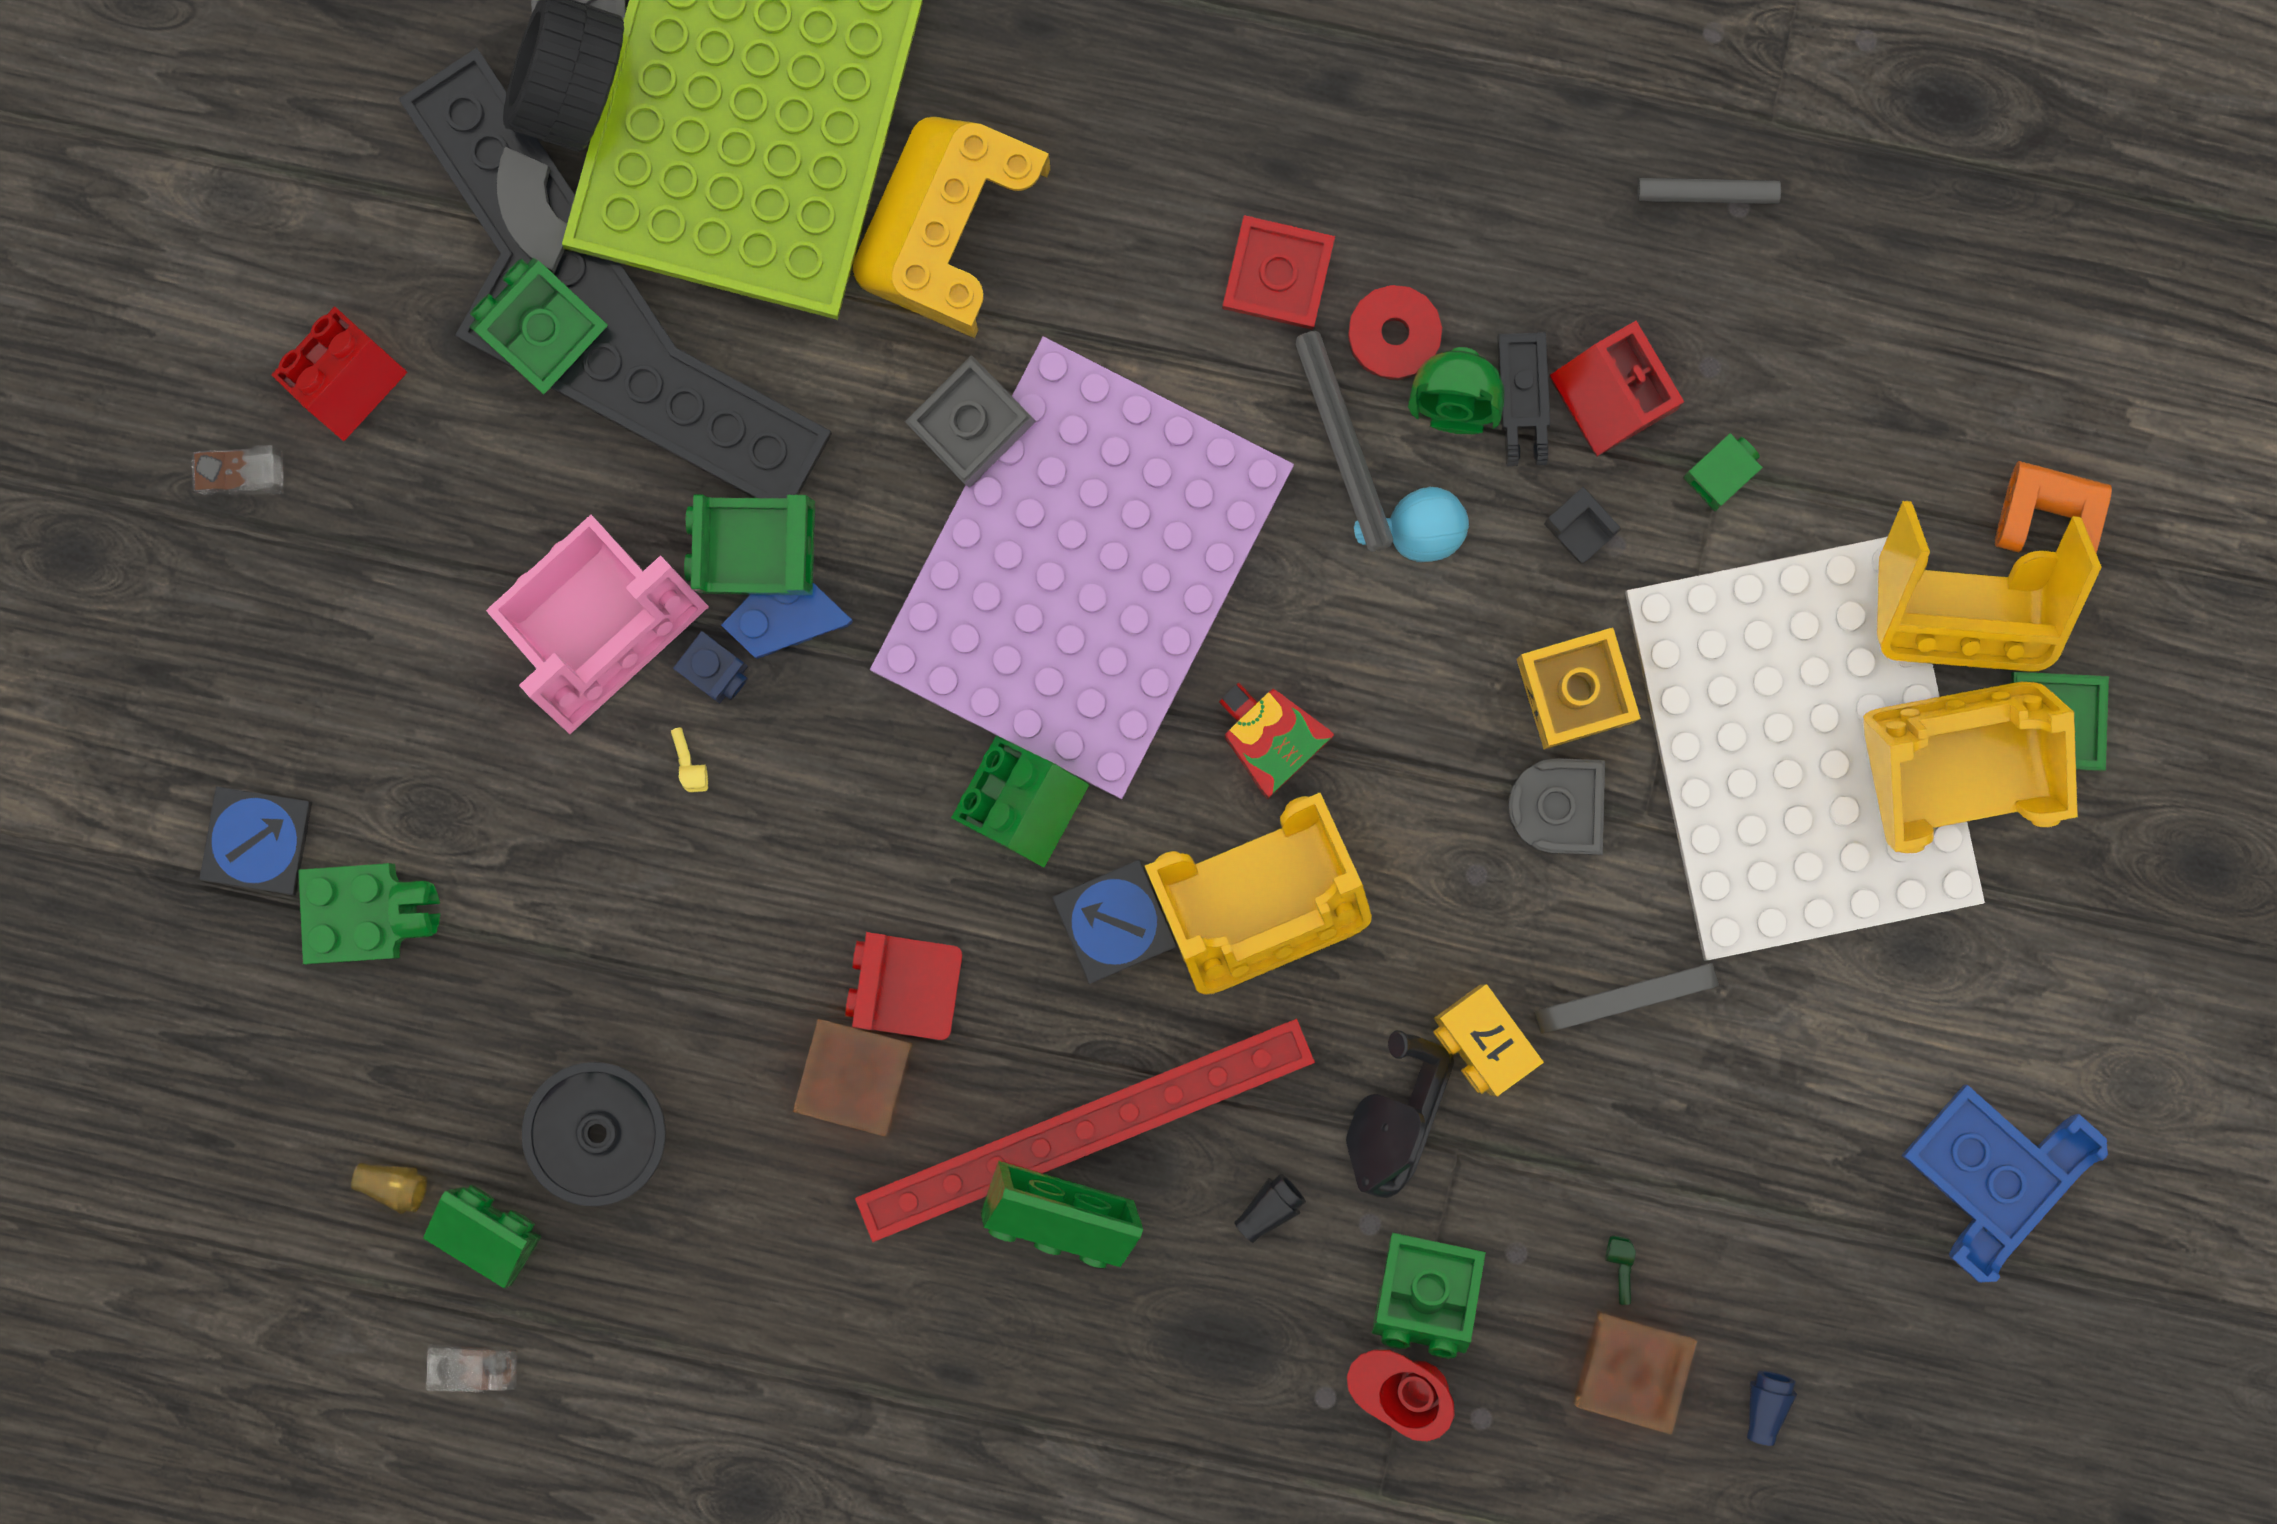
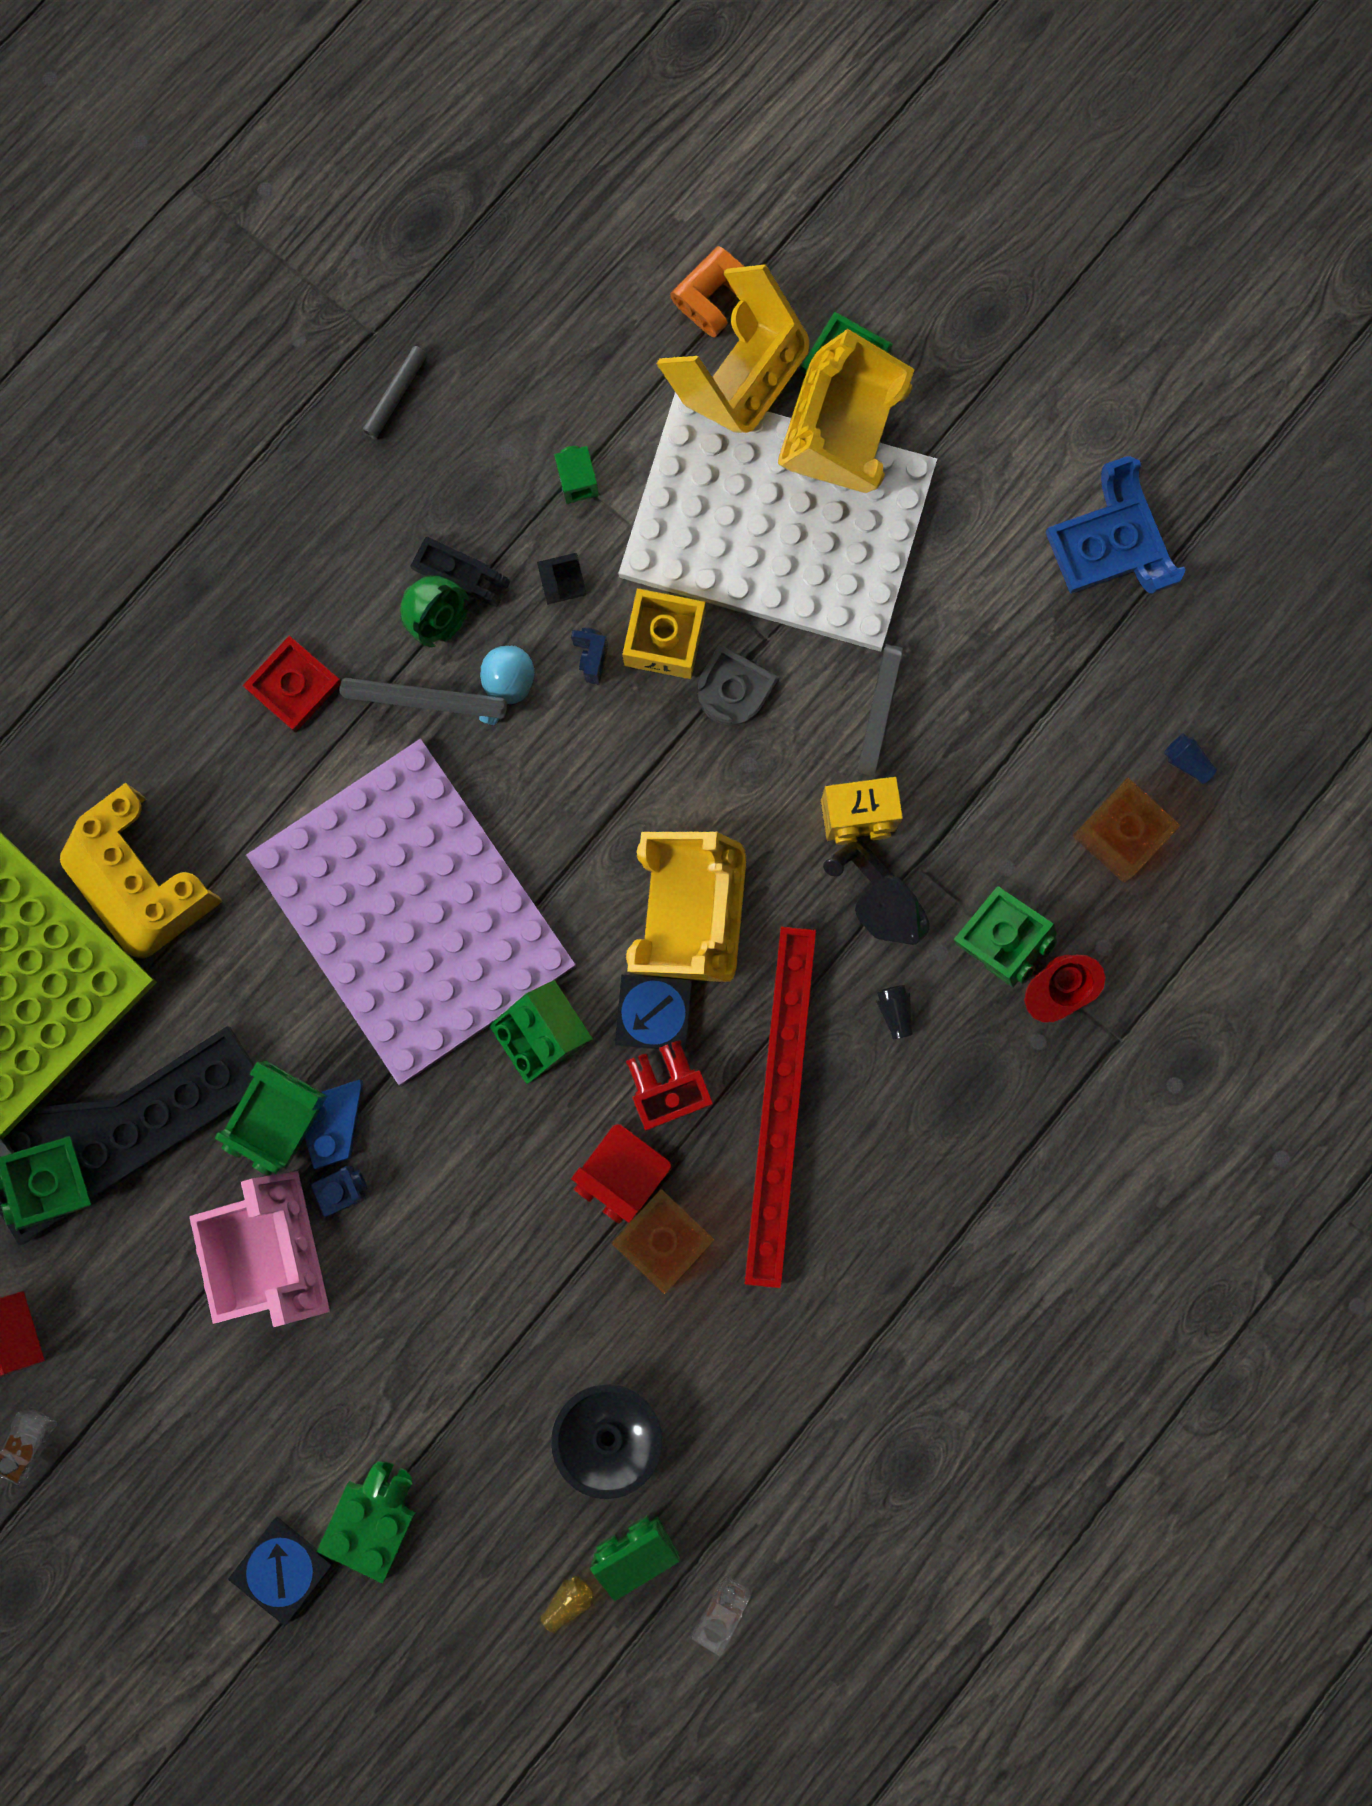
camera: 60 degrees left, 5 degrees down
light yellow hand [671,728,708,792] -> none
dark grey tile [905,355,1036,488] -> none
green slope [981,1161,1143,1268] -> none
torso [1219,683,1334,800] -> none
red tile [1348,285,1442,380] -> none
red slope [1549,321,1684,457] -> none
dark green hand [1605,1235,1636,1305] -> none
none -> dark blue bracket [571,628,608,685]
none -> red brick [625,1040,713,1131]

